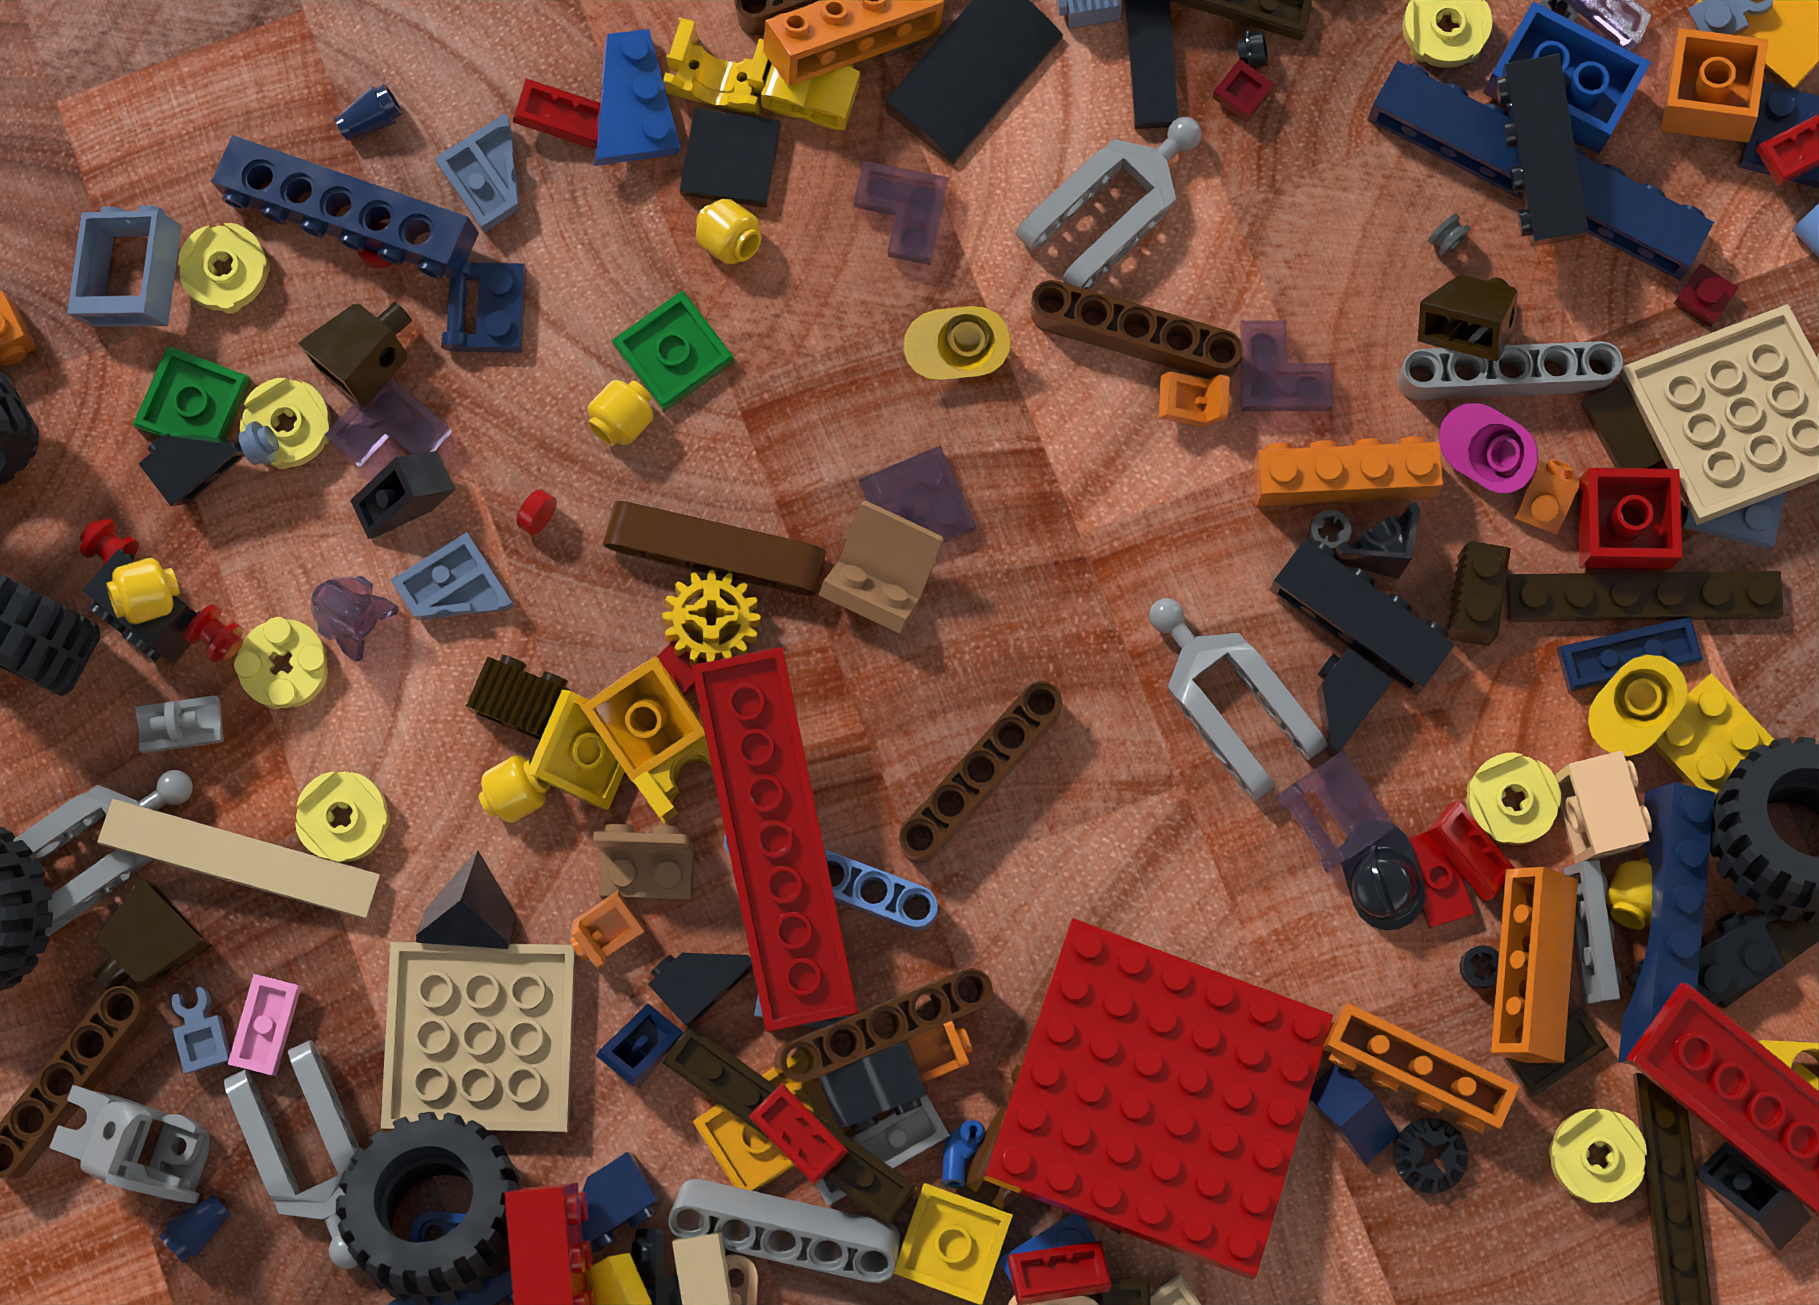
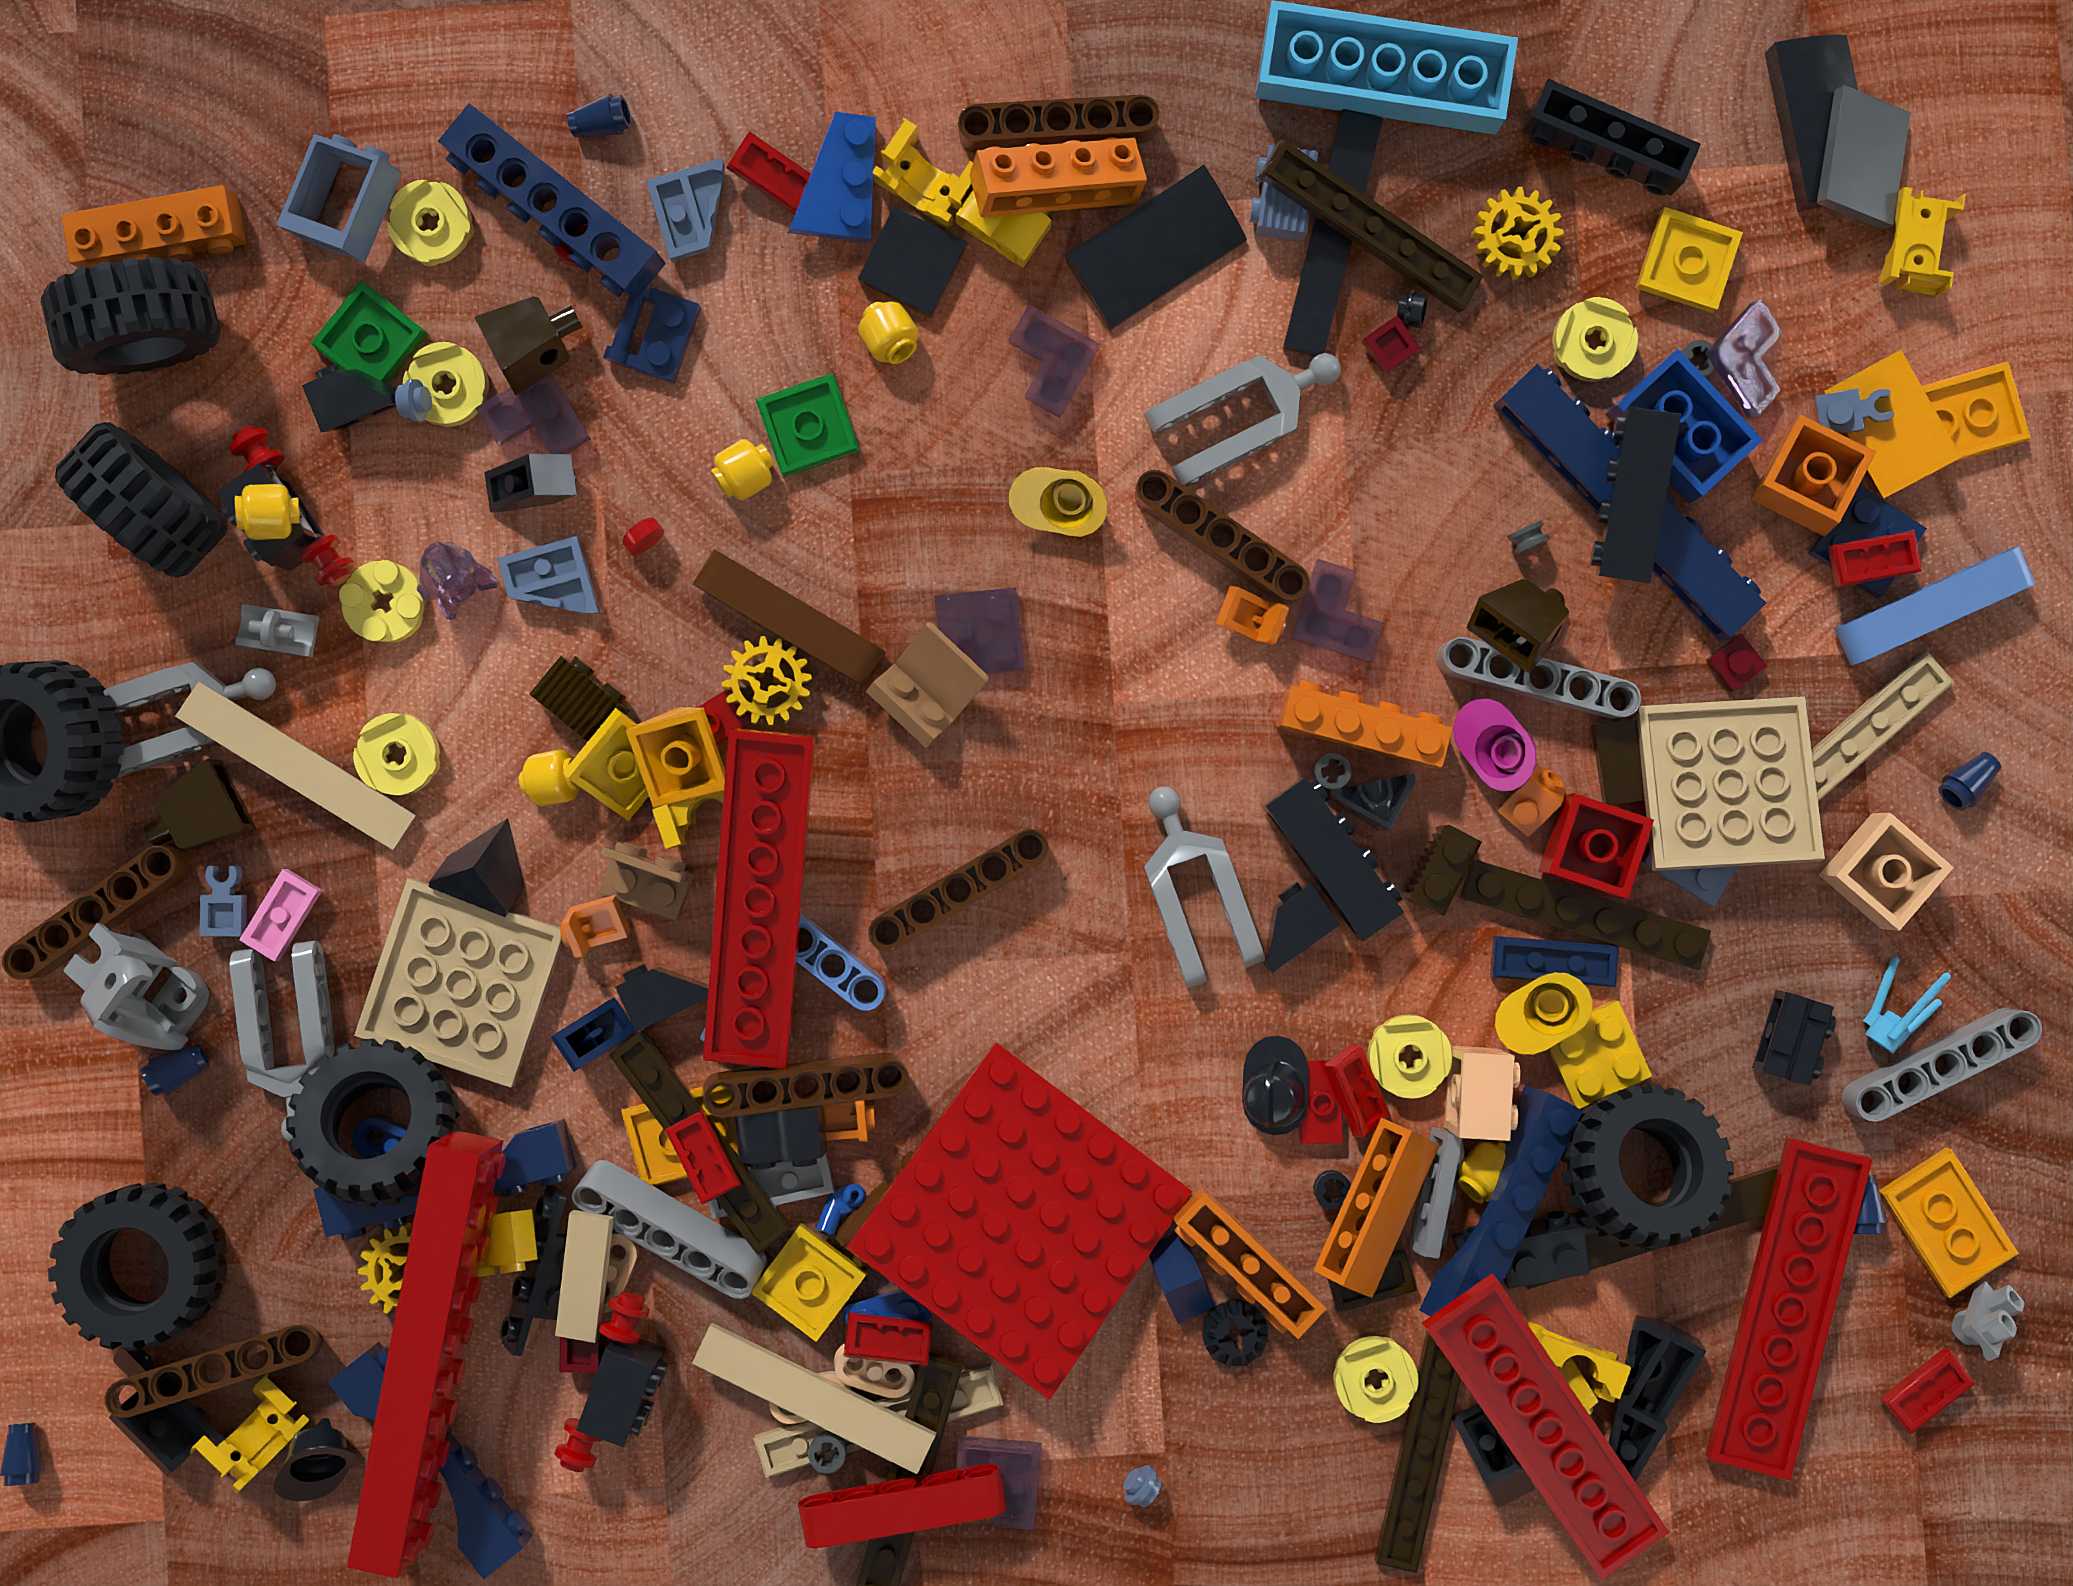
camera: 10 degrees right, 10 degrees up
clear purple plate [1275,751,1396,873] -> none

